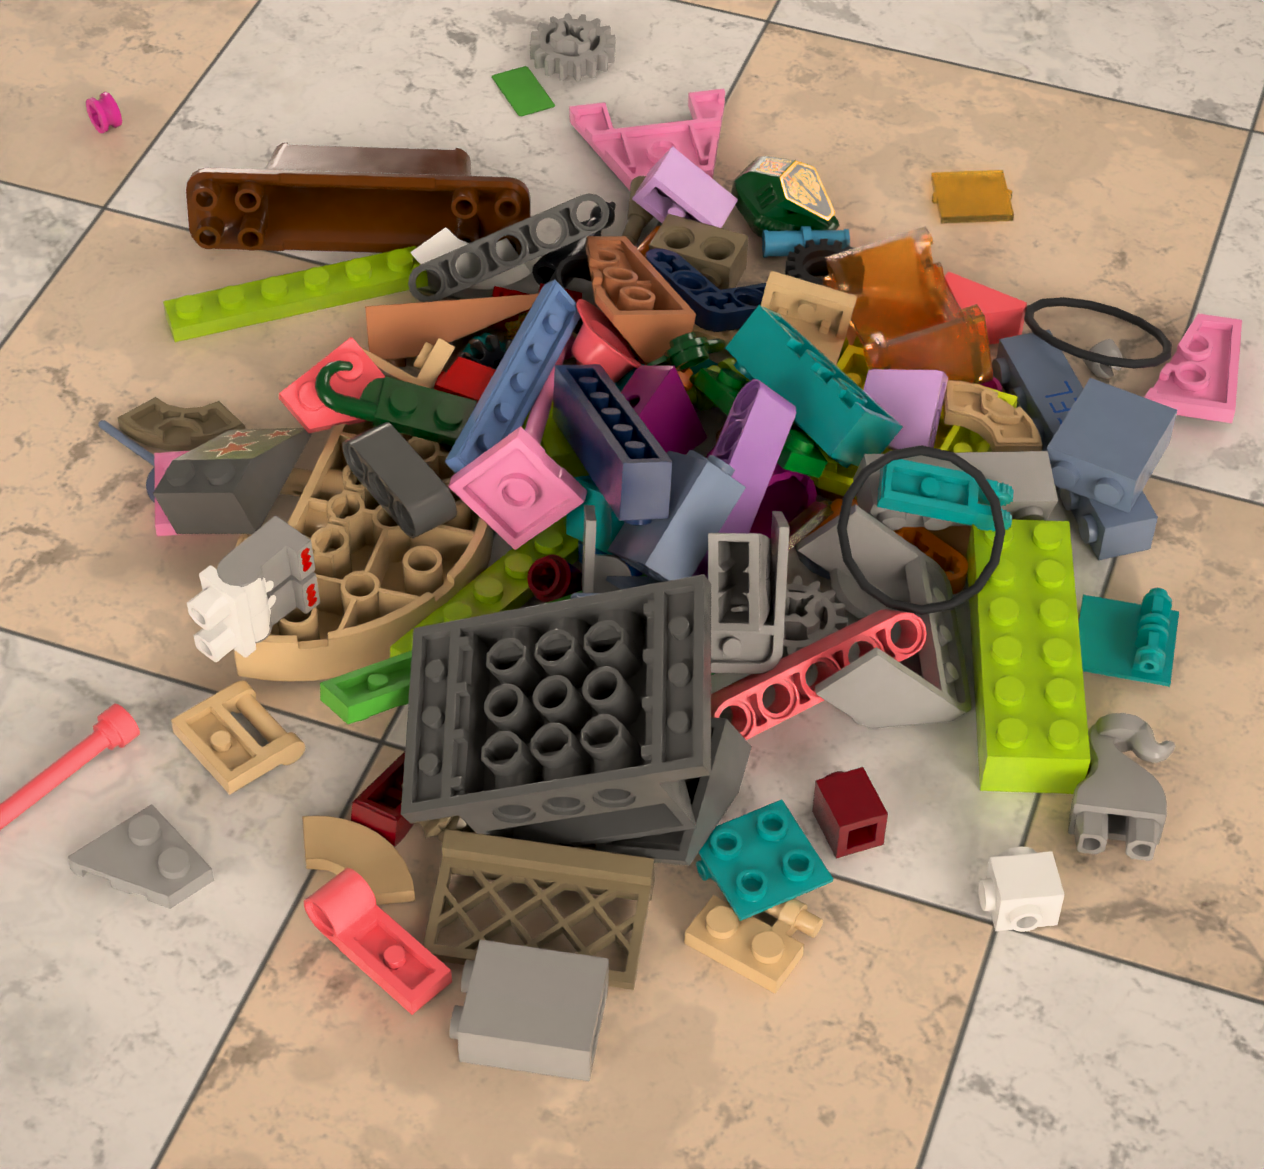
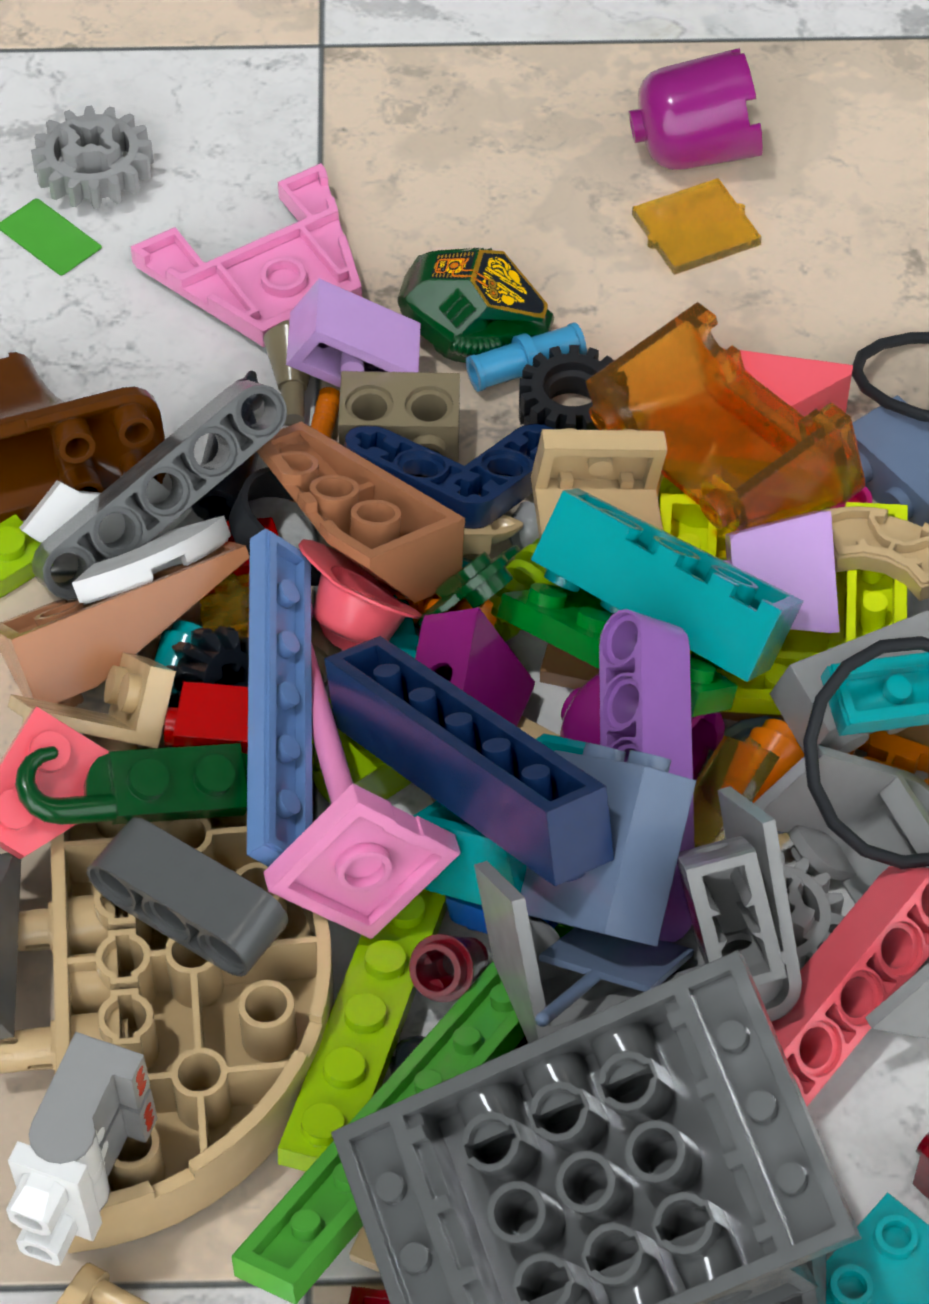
camera: 20 degrees left, 5 degrees up
none -> white tile [72,516,231,605]
none -> magenta cylinder [628,48,763,170]

